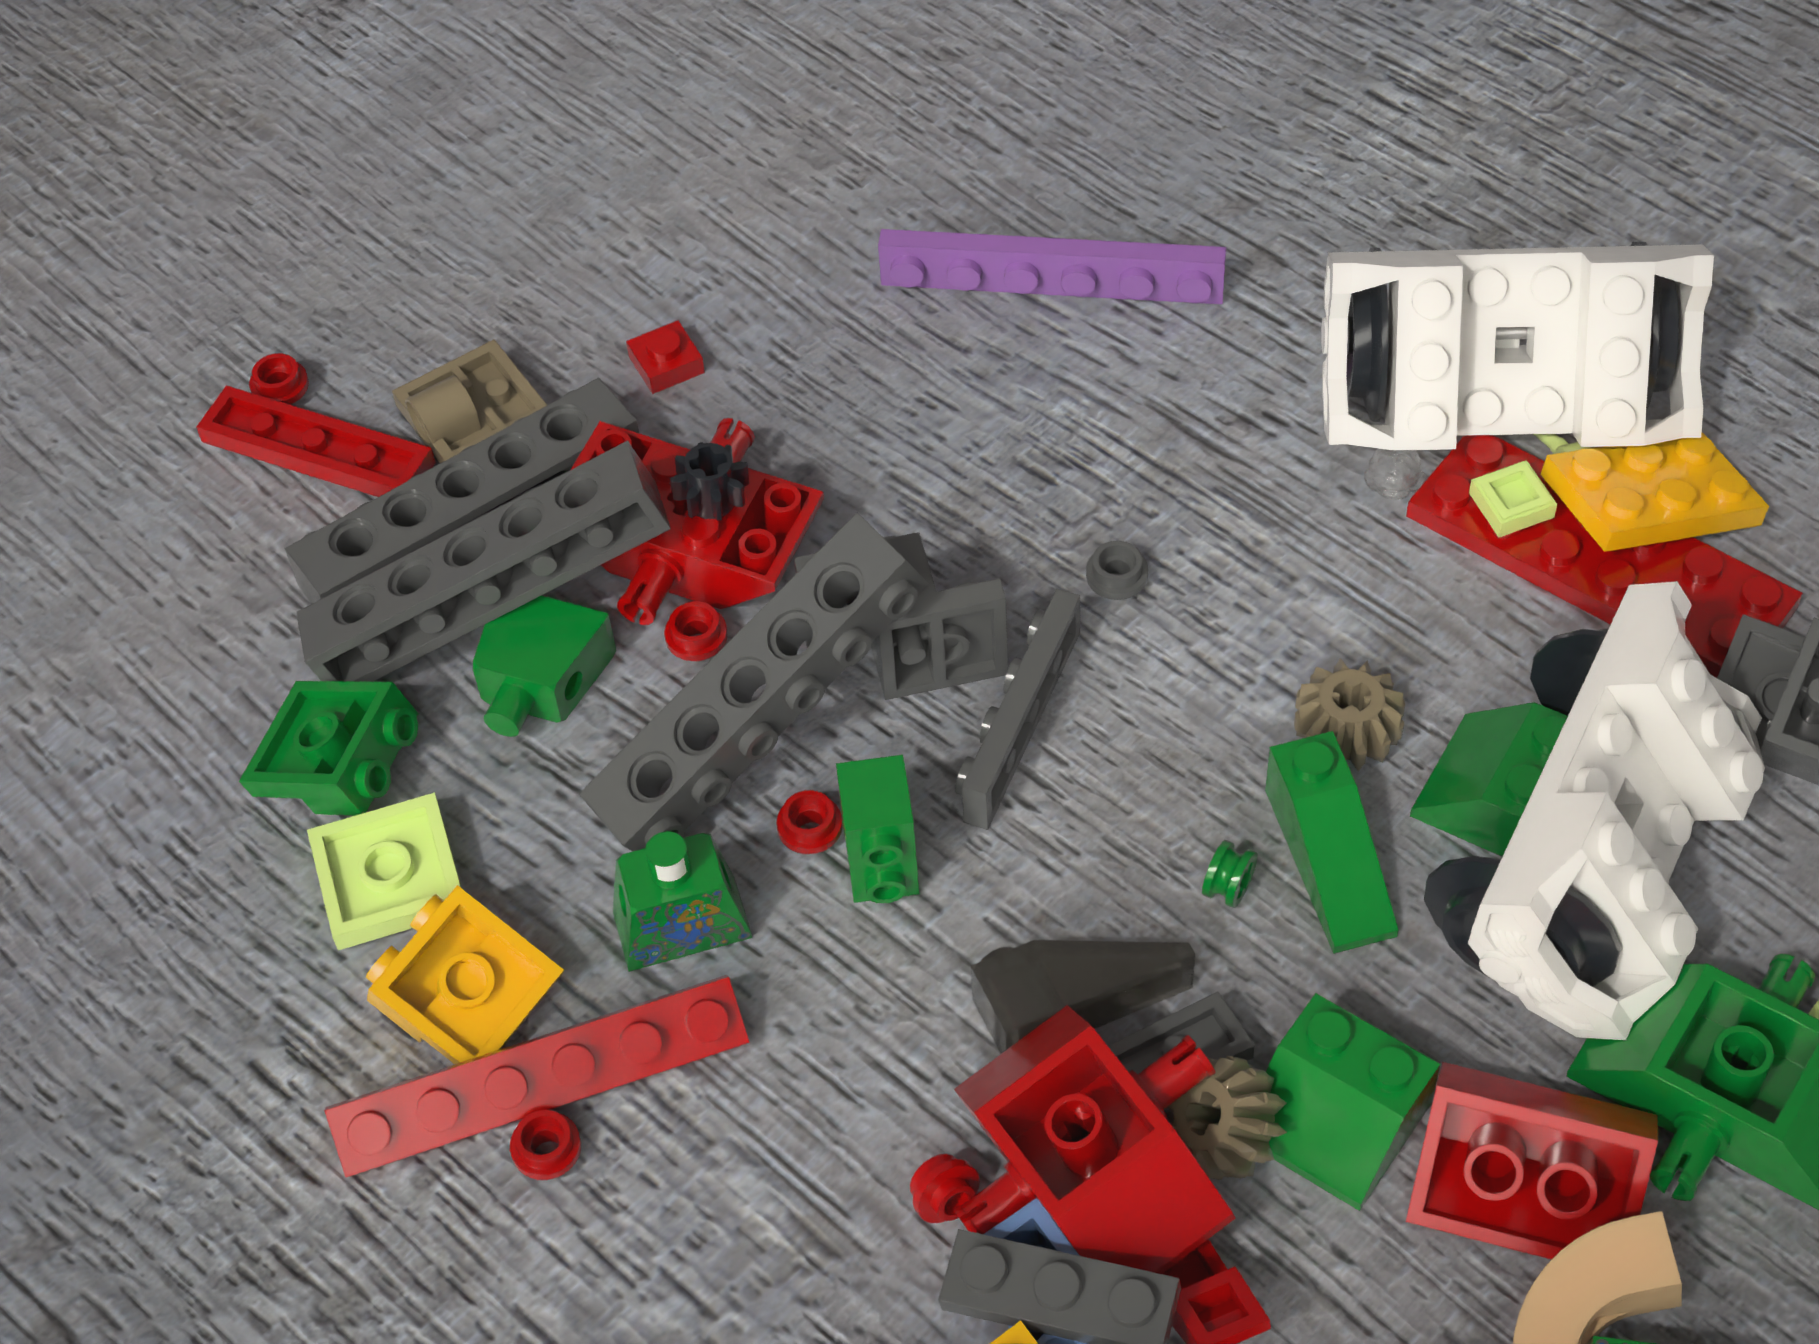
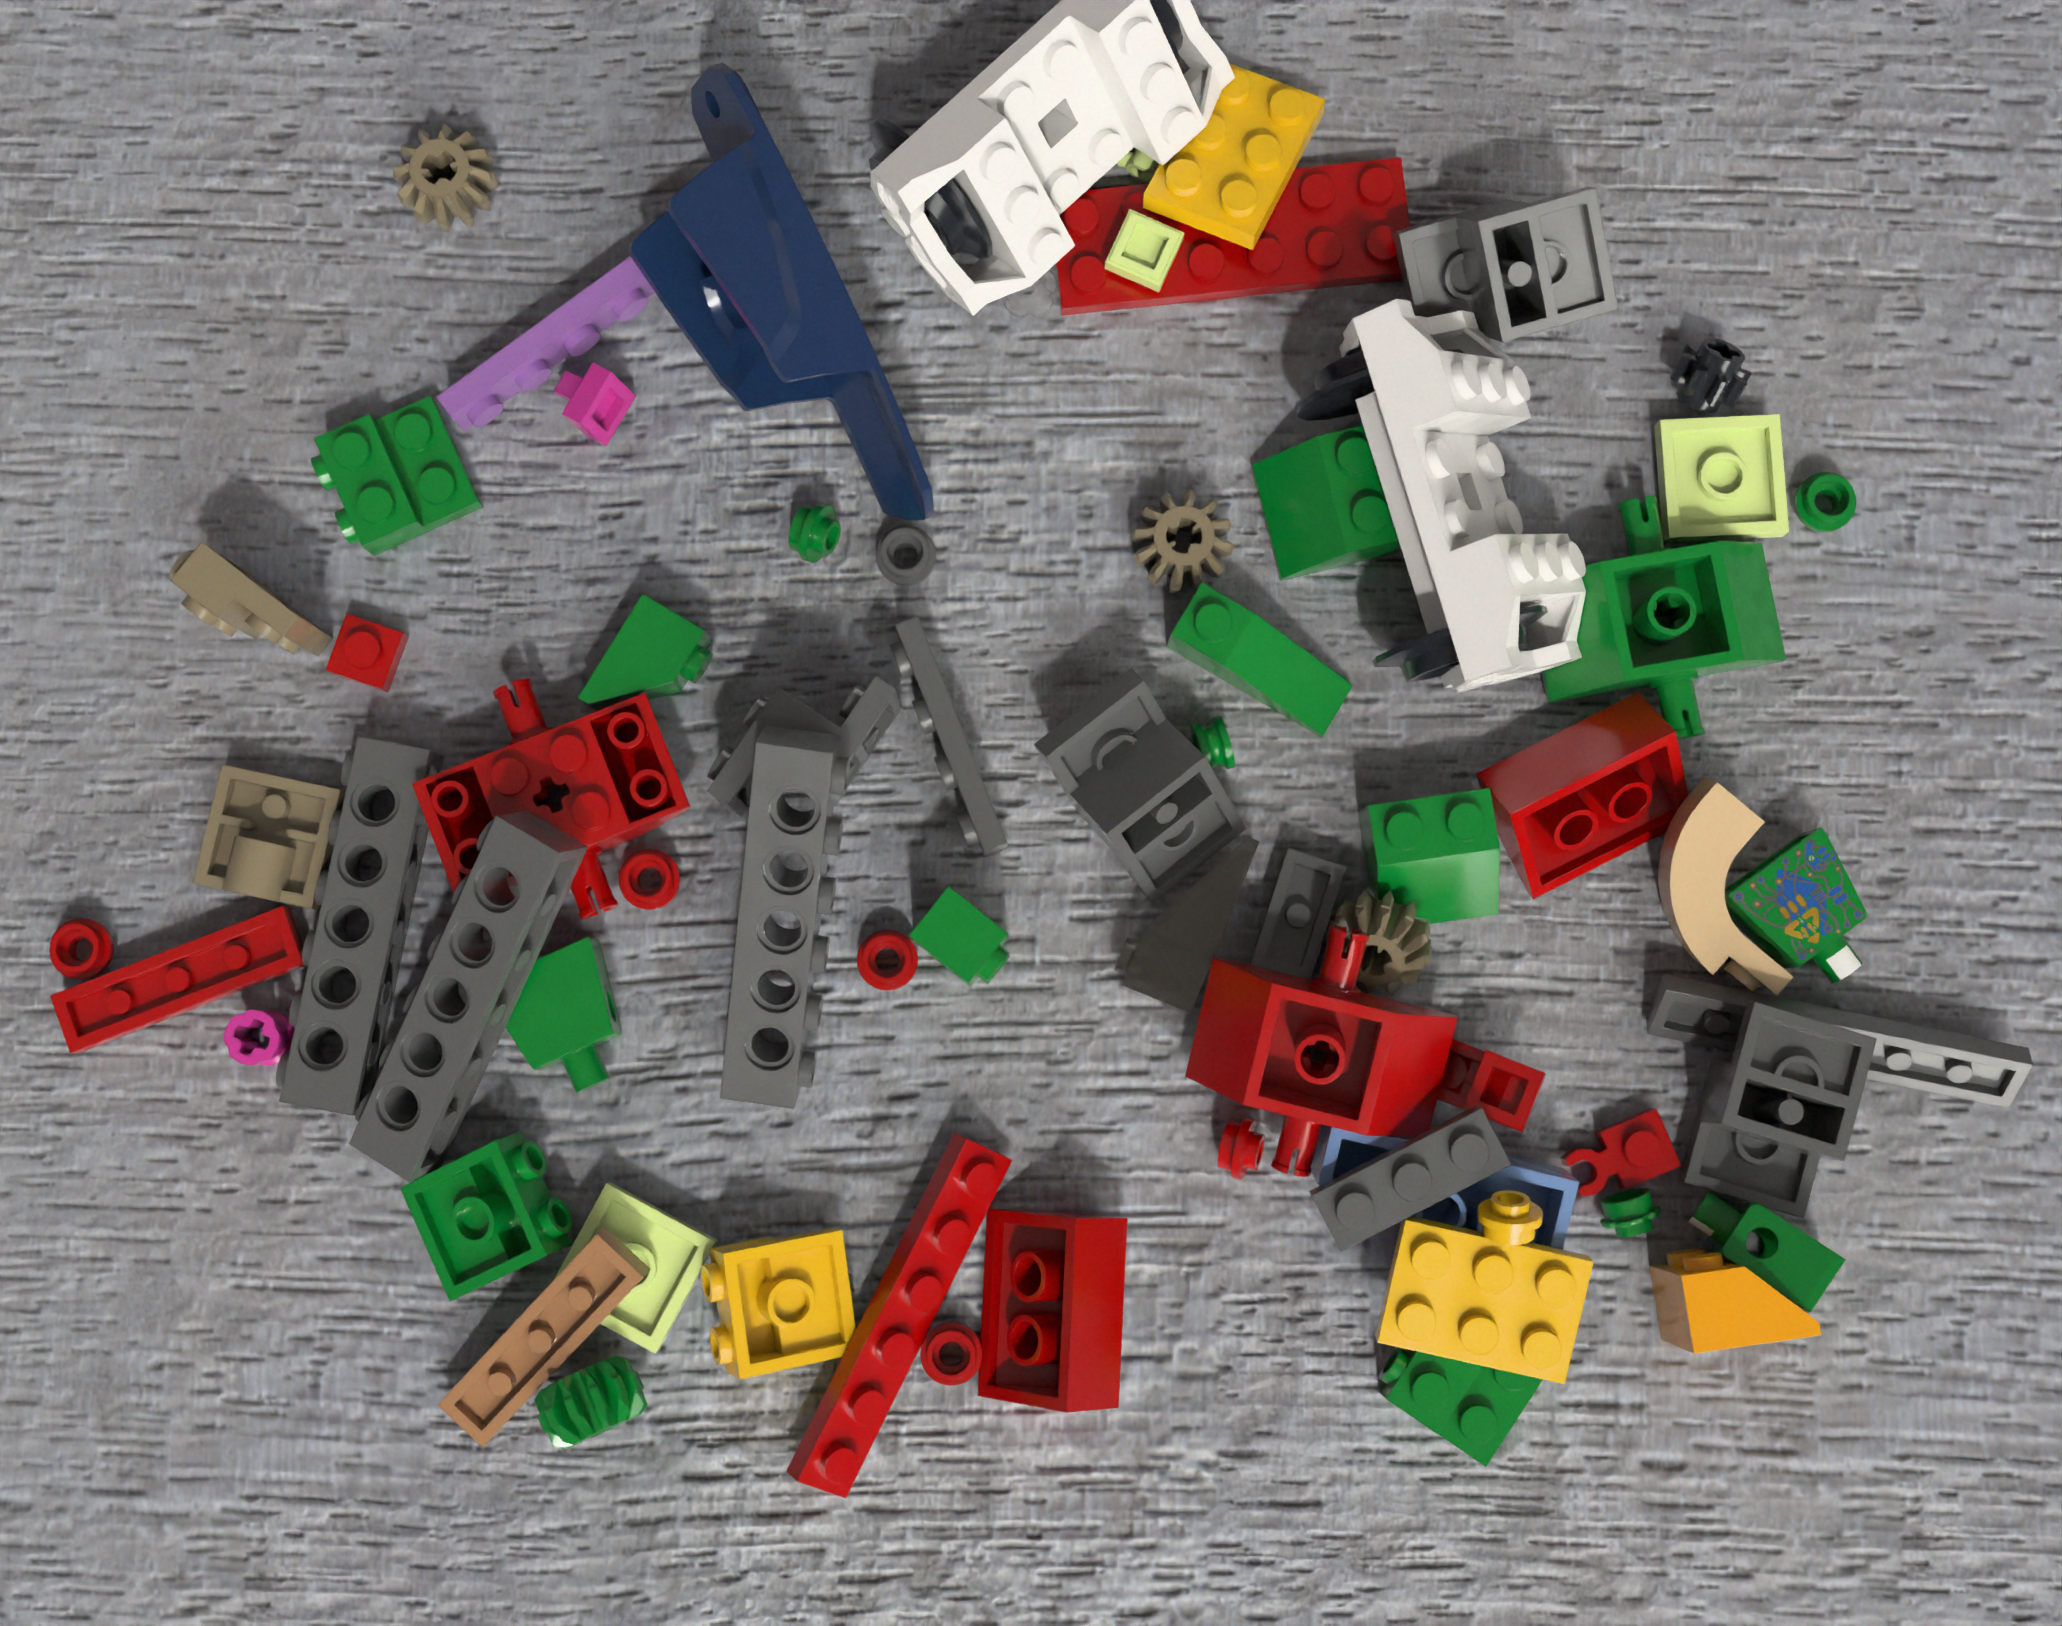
camera: 50 degrees left, 30 degrees up
green torso [613,831,752,972] -> none
black gear [670,442,749,521] -> none
none -> dark tan plate [169,542,333,657]
none -> dark pink bush [223,1009,295,1066]
none -> green plate [311,395,483,556]
none -> dark tan gear [393,123,498,232]
none -> medium nougat plate [438,1226,650,1447]
none -> green gear [534,1356,647,1449]
none -> dark pink tile [553,363,636,446]
none -> green slope [578,594,713,711]
none -> dark blue piece [628,62,934,521]
none -> green plate [788,503,841,563]
none -> red slope [978,1209,1128,1413]
none -> dark grey bracket [1034,668,1246,903]

